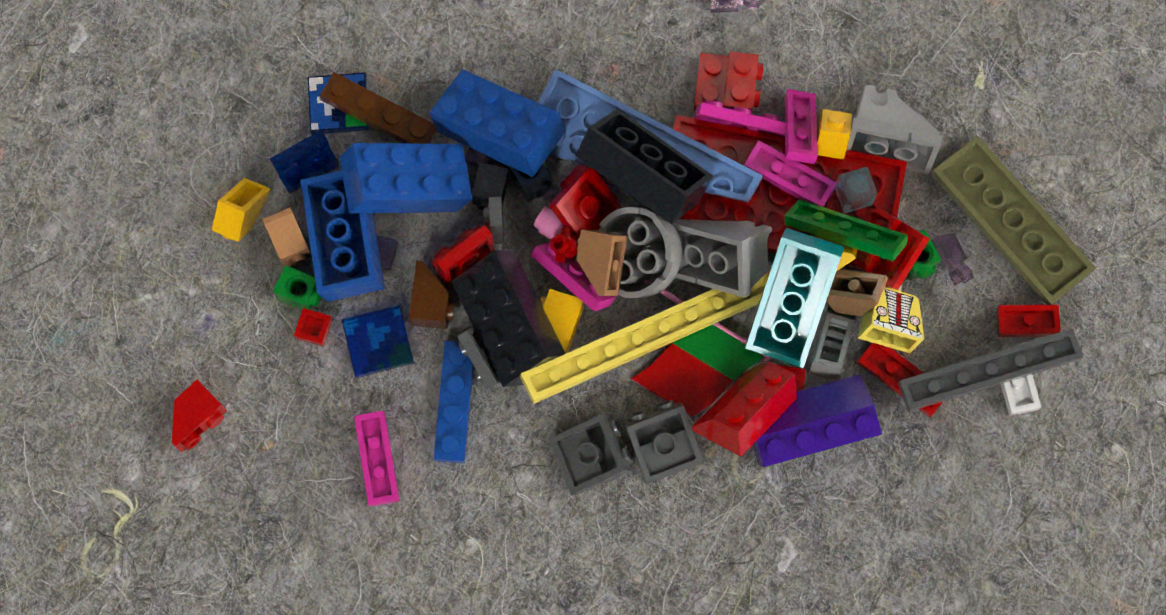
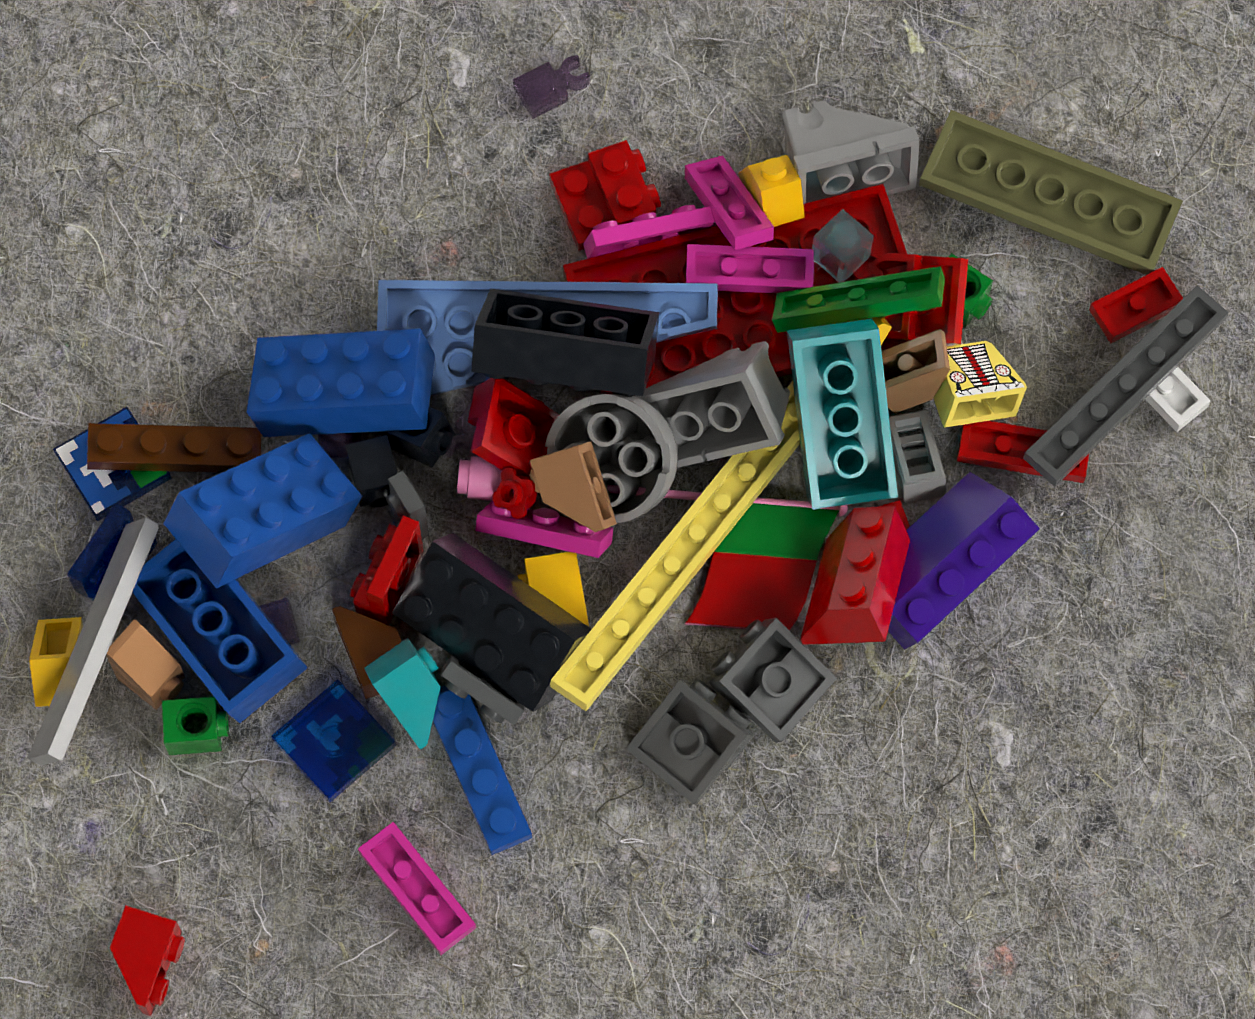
camera: 30 degrees left, 5 degrees down
red plate [293,308,333,347] -> none
clear purple plate [931,233,974,286] -> none
none -> light grey tile [27,517,159,766]
none -> teal slope [364,638,440,749]

